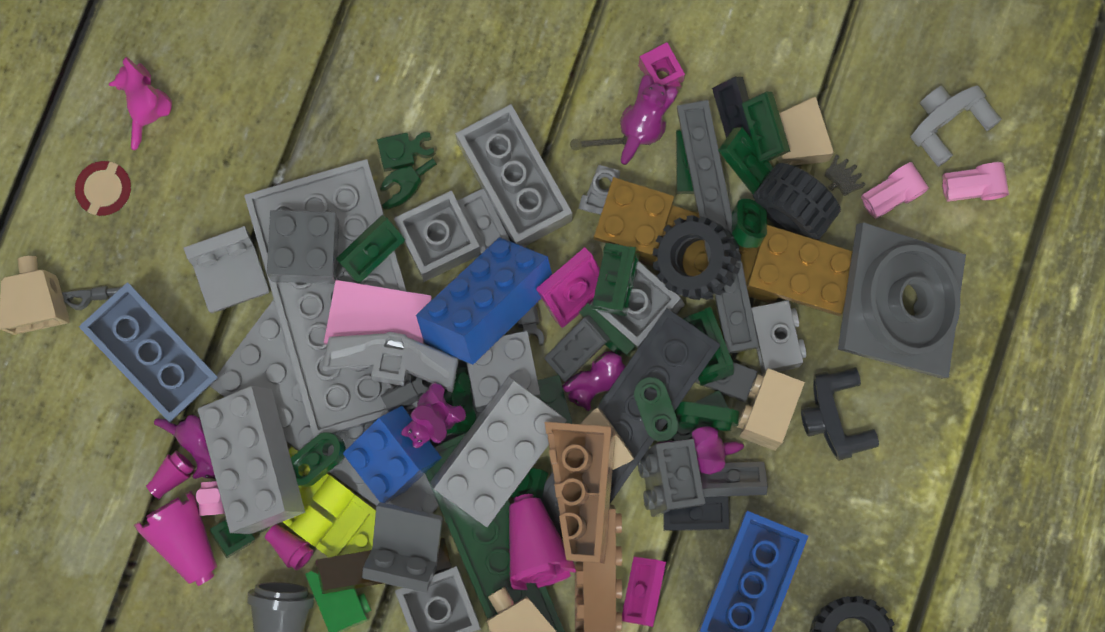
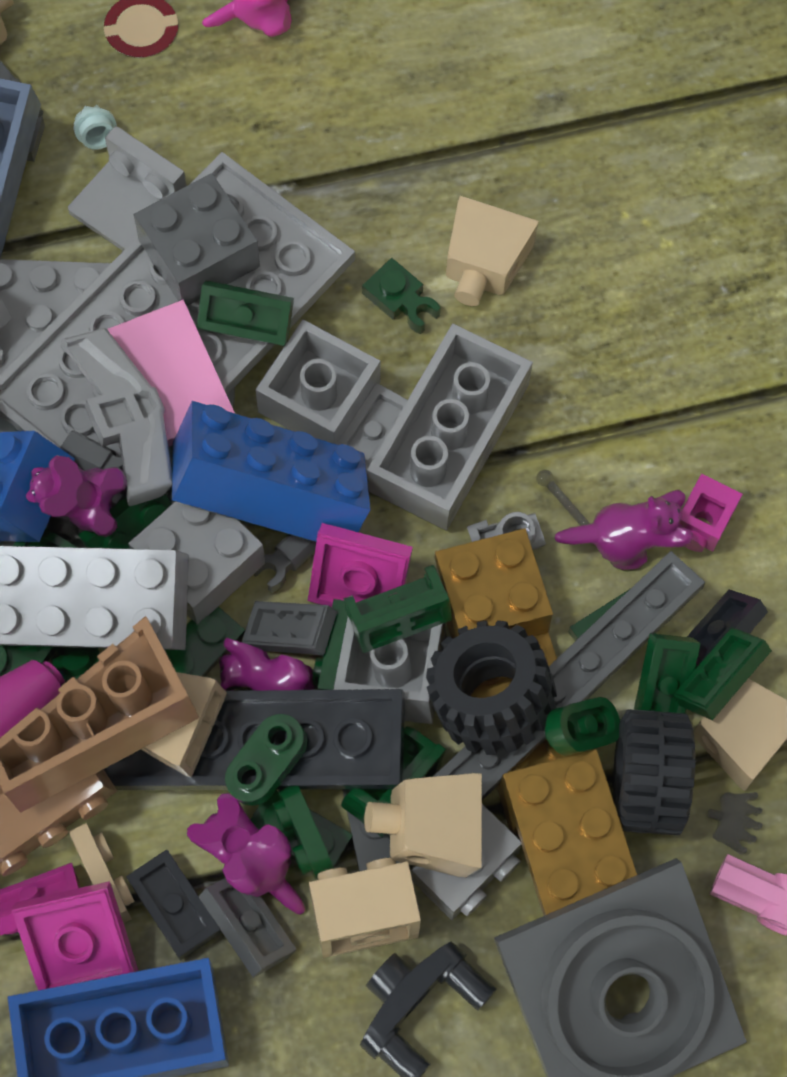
camera: 55 degrees right, 10 degrees down
dark green hand [380,158,437,210] -> none
dark grey bracket [638,439,705,517] -> none
none -> dark pink tile [12,881,138,990]
none -> tan plate [68,823,134,923]
none -> light aqua plate [73,105,117,150]
none -> tan torso [364,773,482,877]
none -> tan torso [446,196,539,306]

